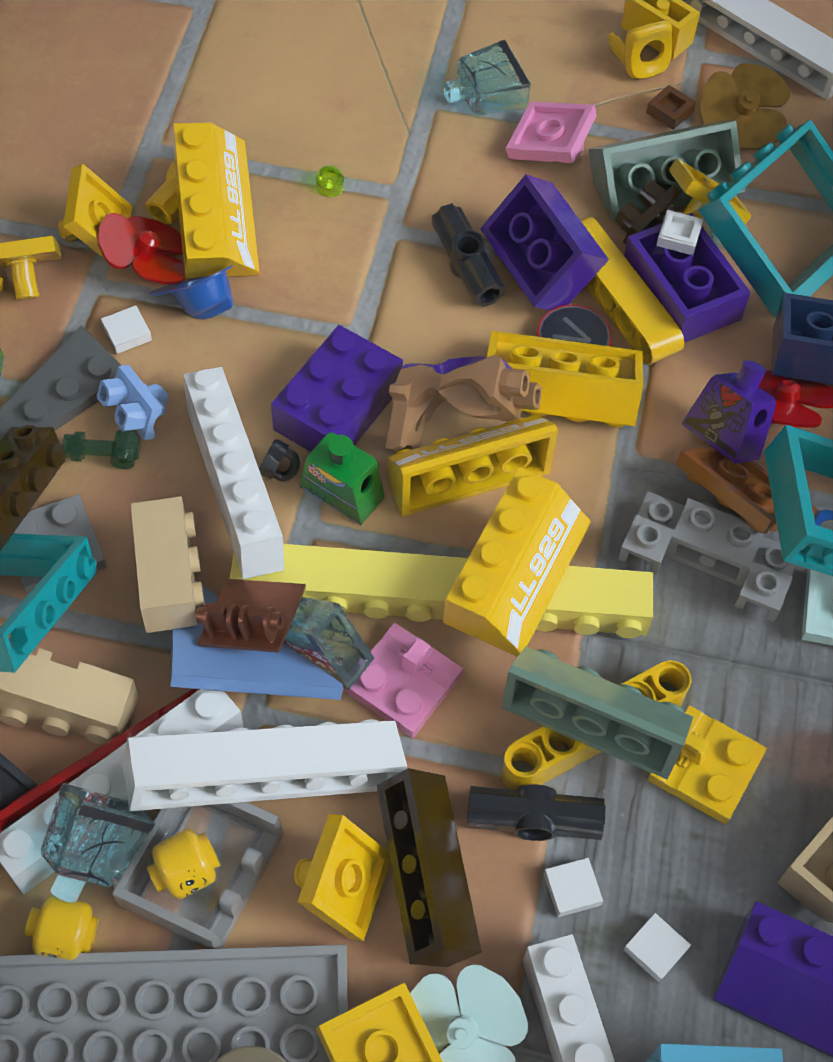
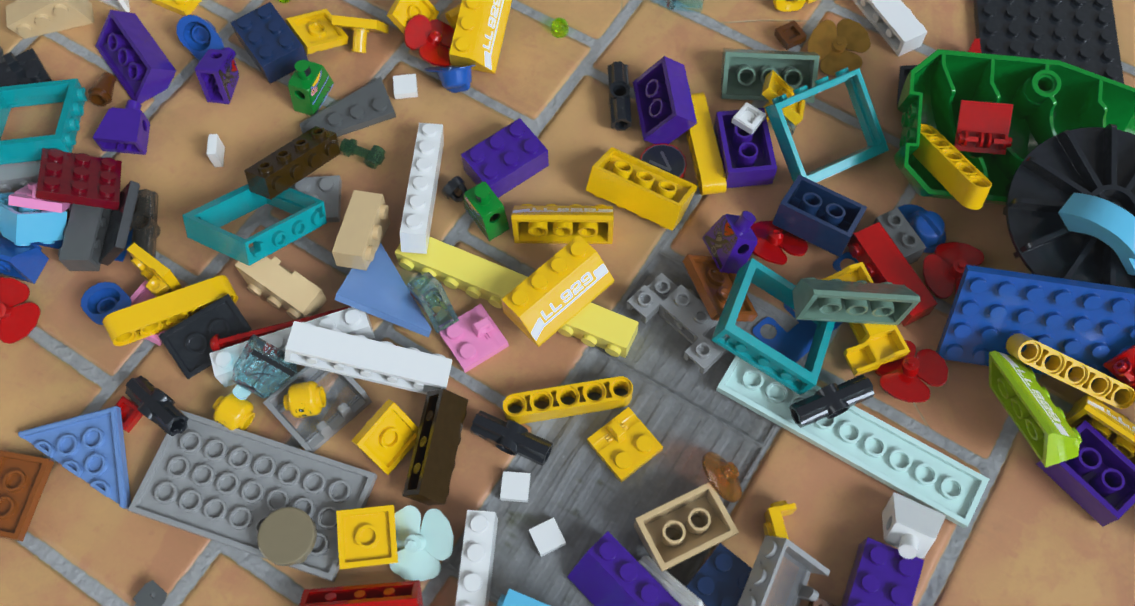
camera: 25 degrees right, 5 degrees up
light blue hips [97,365,168,440] -> none
copper hinge [196,579,306,653] -> none
medium nougat hips [385,355,542,451] -> none
sand green slope [502,646,693,780] -> none
bright pink hinge [506,101,597,163] -> none
dark brown hips [615,180,682,244] -> none

